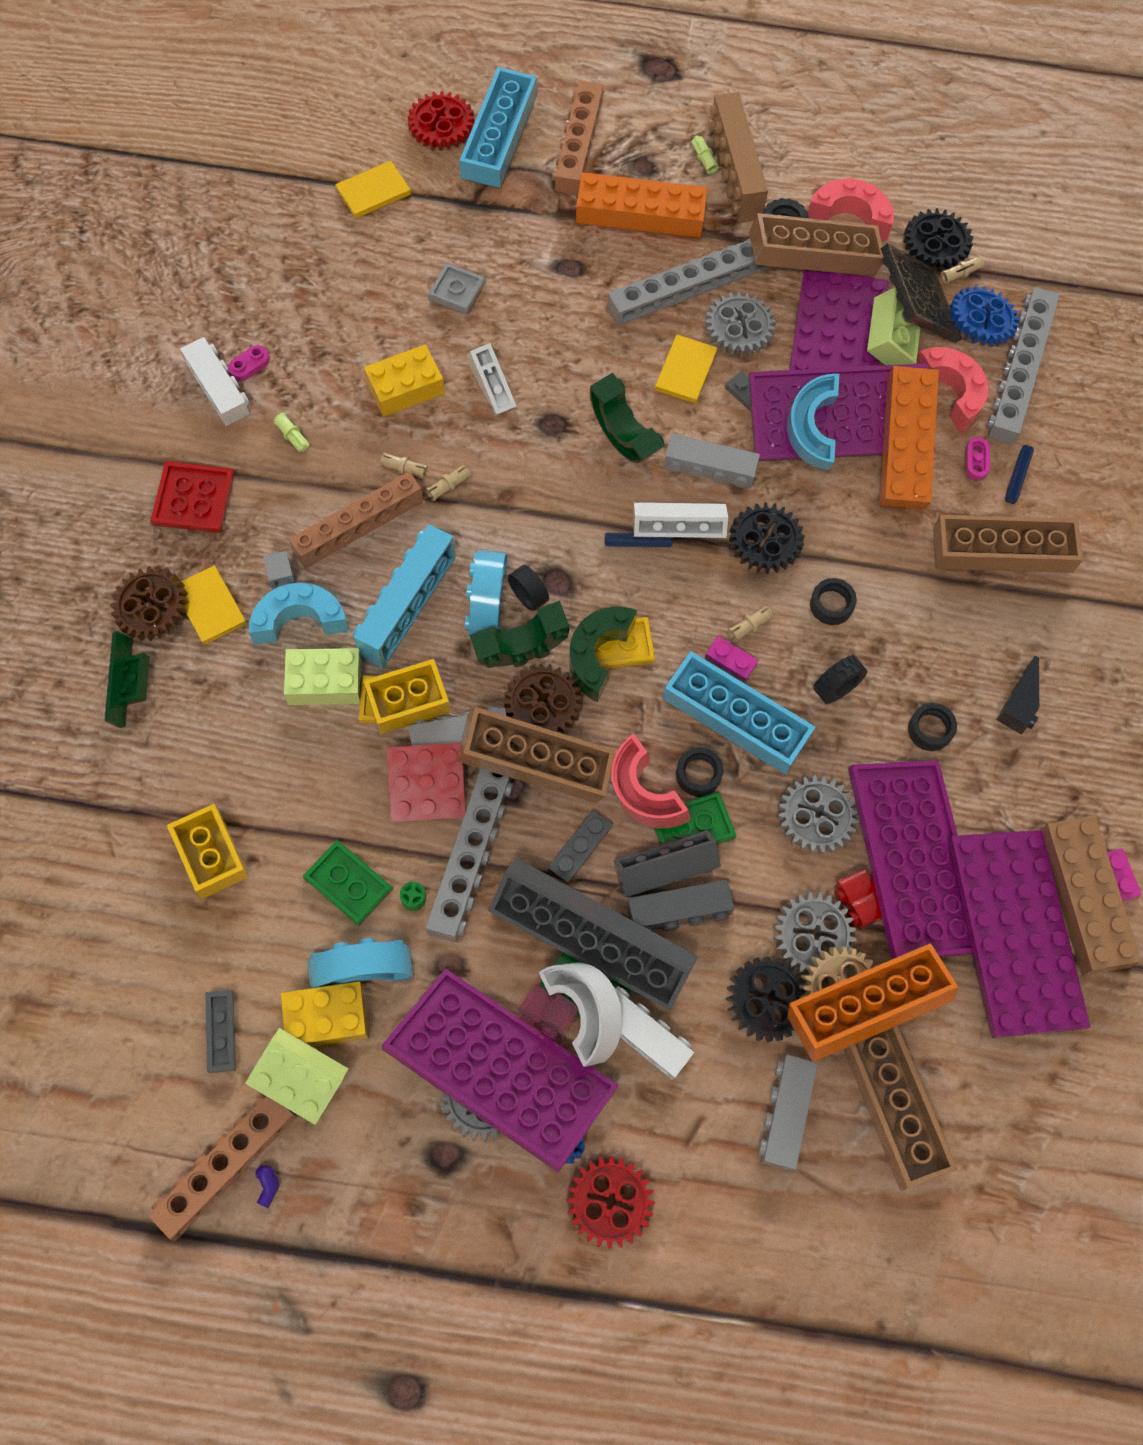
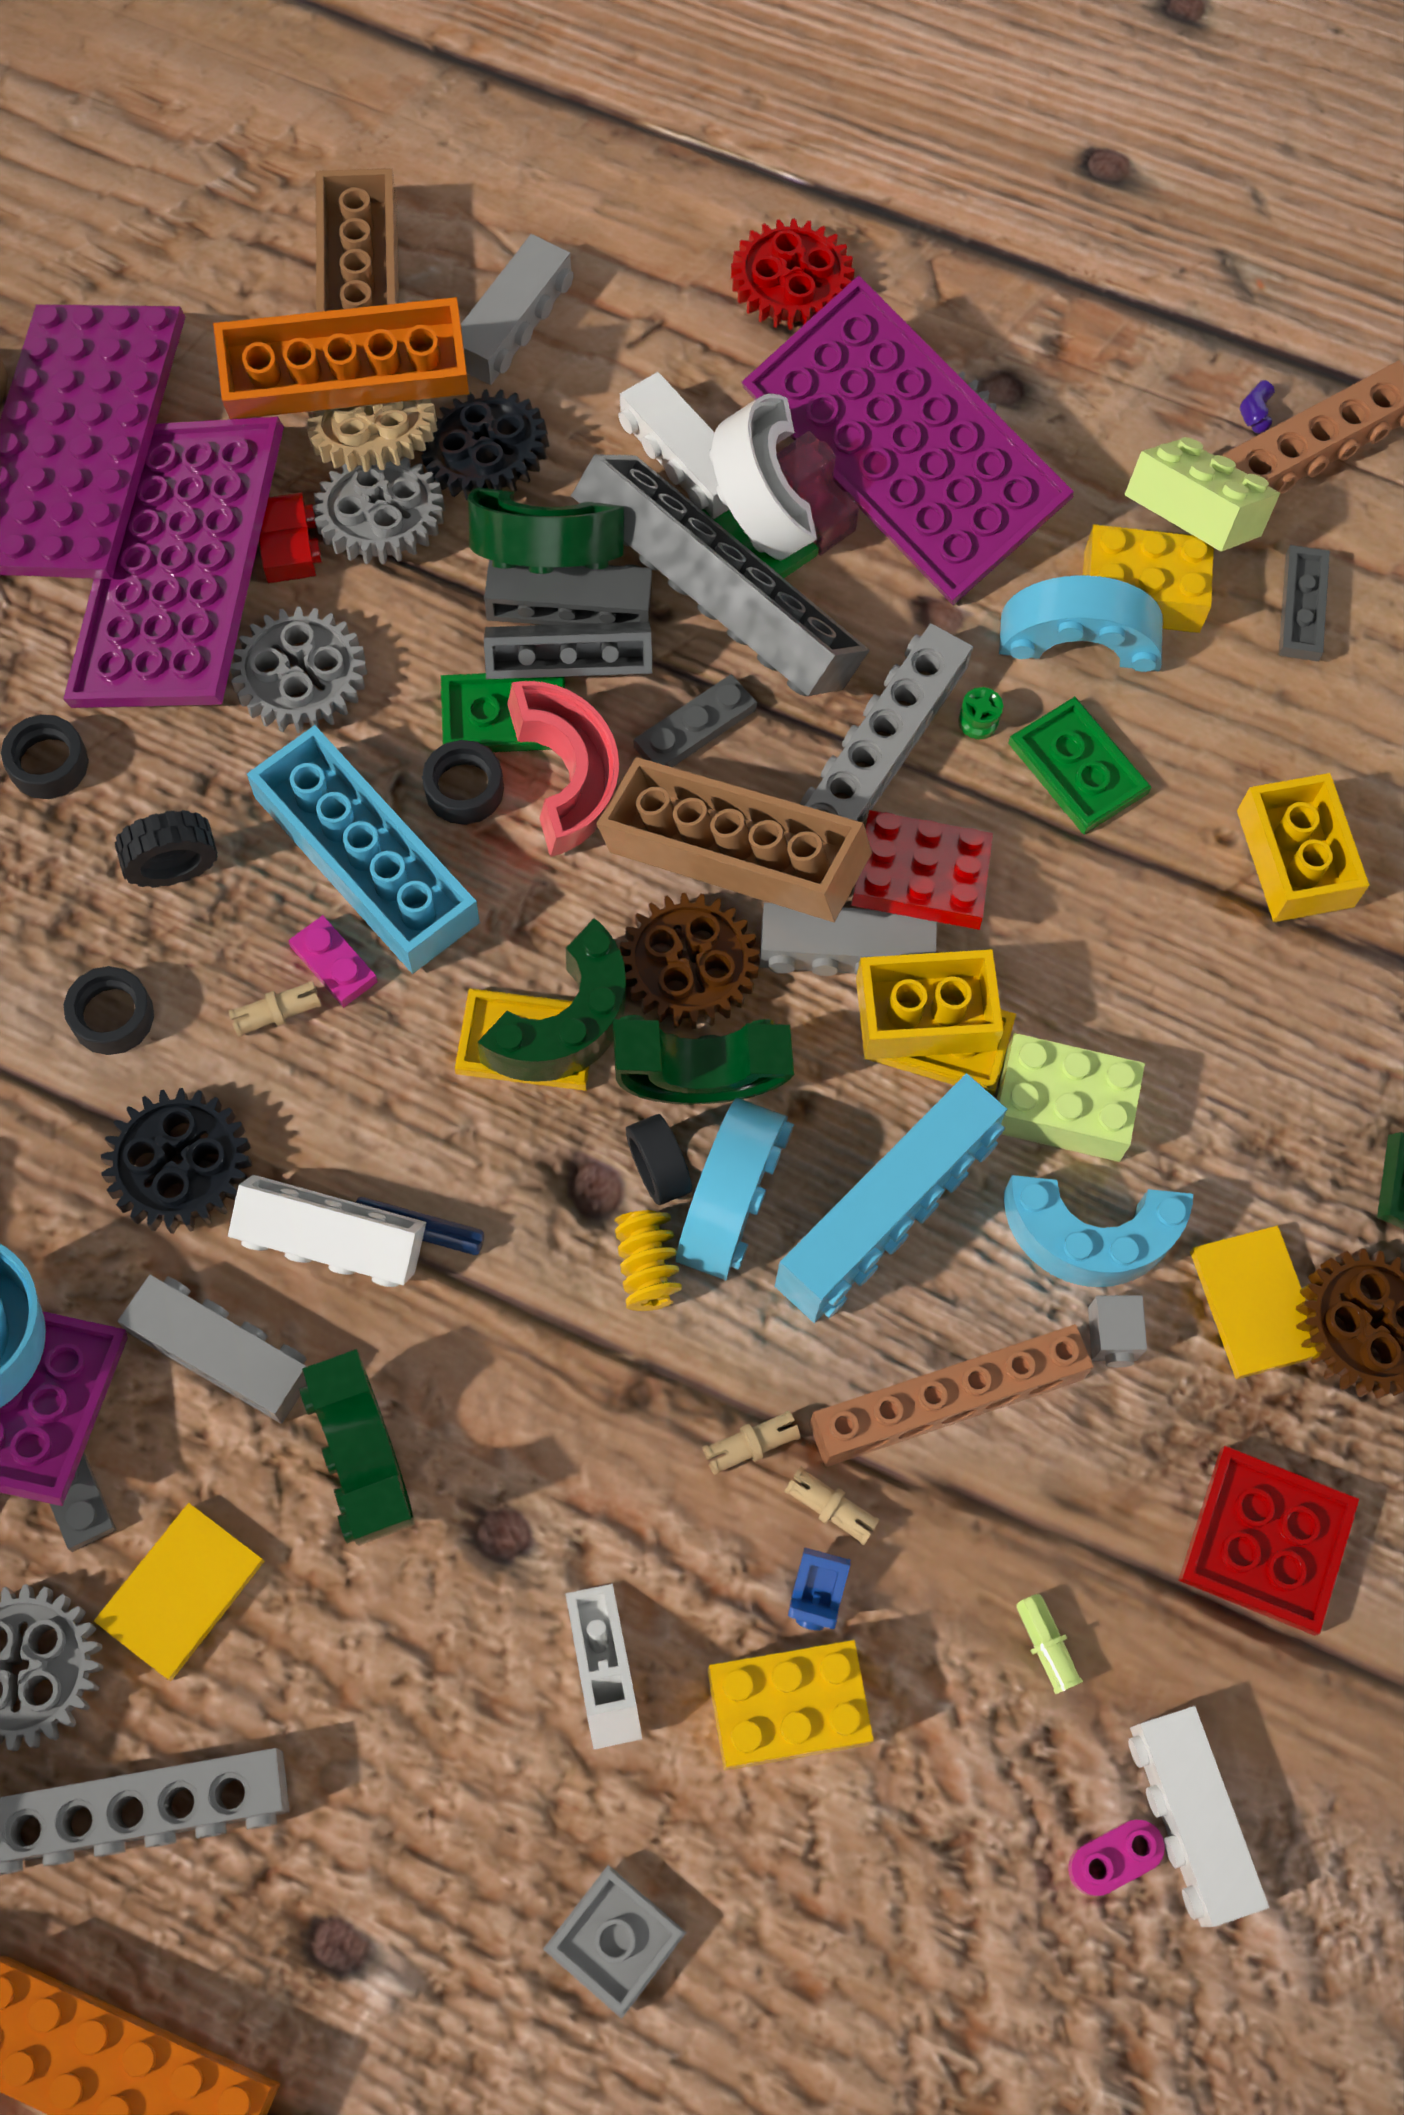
camera: 165 degrees left, 0 degrees up
none -> dark green brick [468,488,624,574]
none -> yellow piece [614,1210,682,1311]
none -> blue bracket [788,1547,851,1631]

